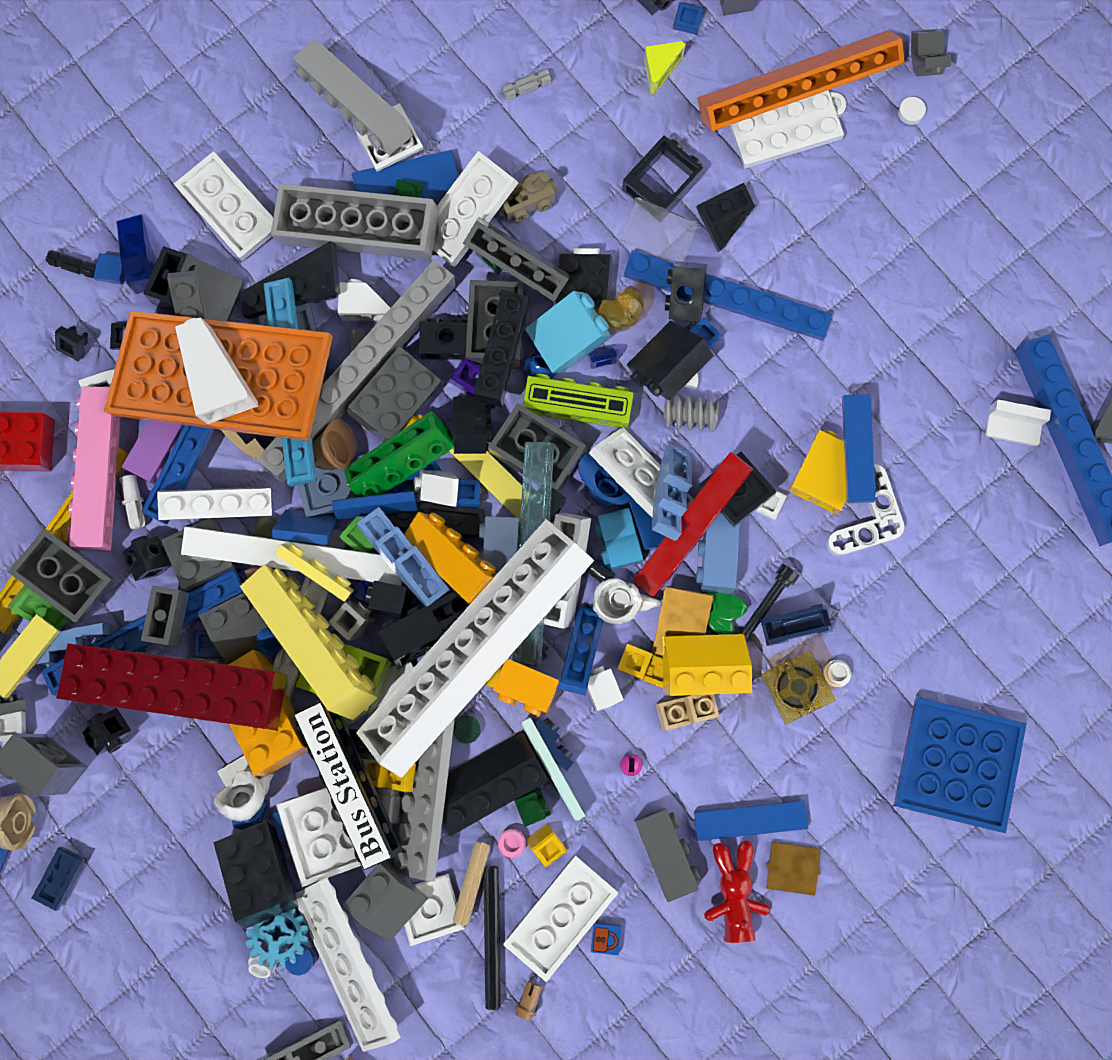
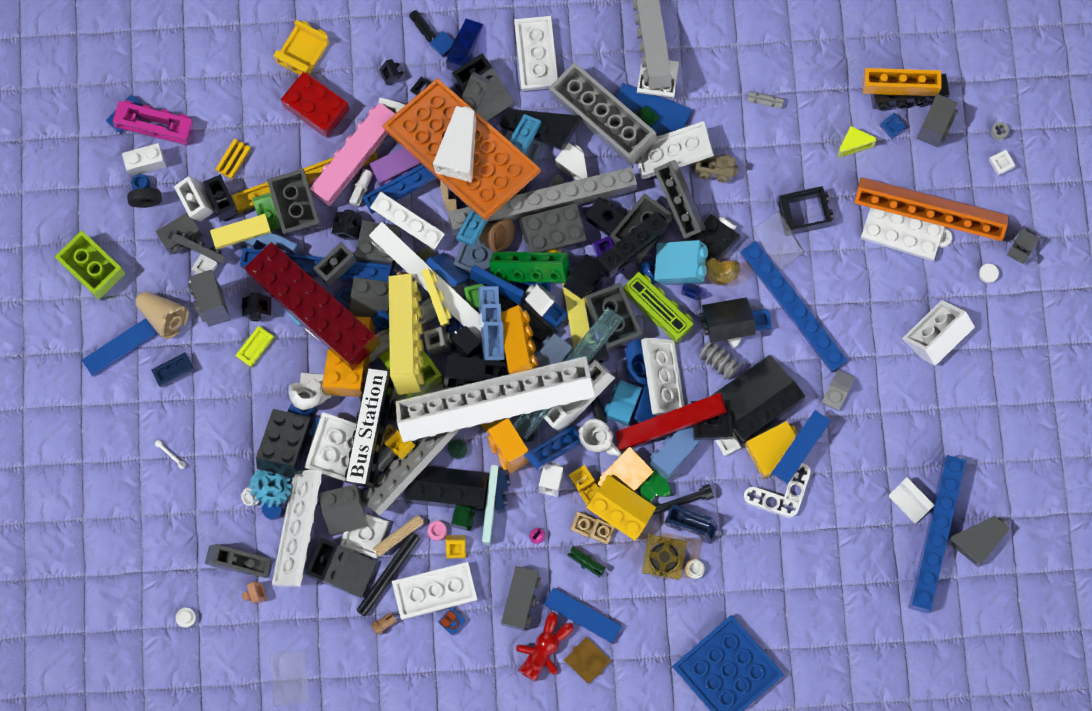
camera: 35 degrees right, 5 degrees down
medium blue slope [652,443,692,541] -> none
black brick [665,261,707,322] -> none
black wing [696,183,755,252] -> none
none -> white hinge [155,440,186,469]
none -> neon yellow tile [235,325,274,367]
none -> black slope [305,537,377,598]
none -> dark green pin [567,546,606,578]
none -> black slope [711,355,806,445]
none -> light grey slope [822,369,855,412]
none -> white slope [902,300,975,366]

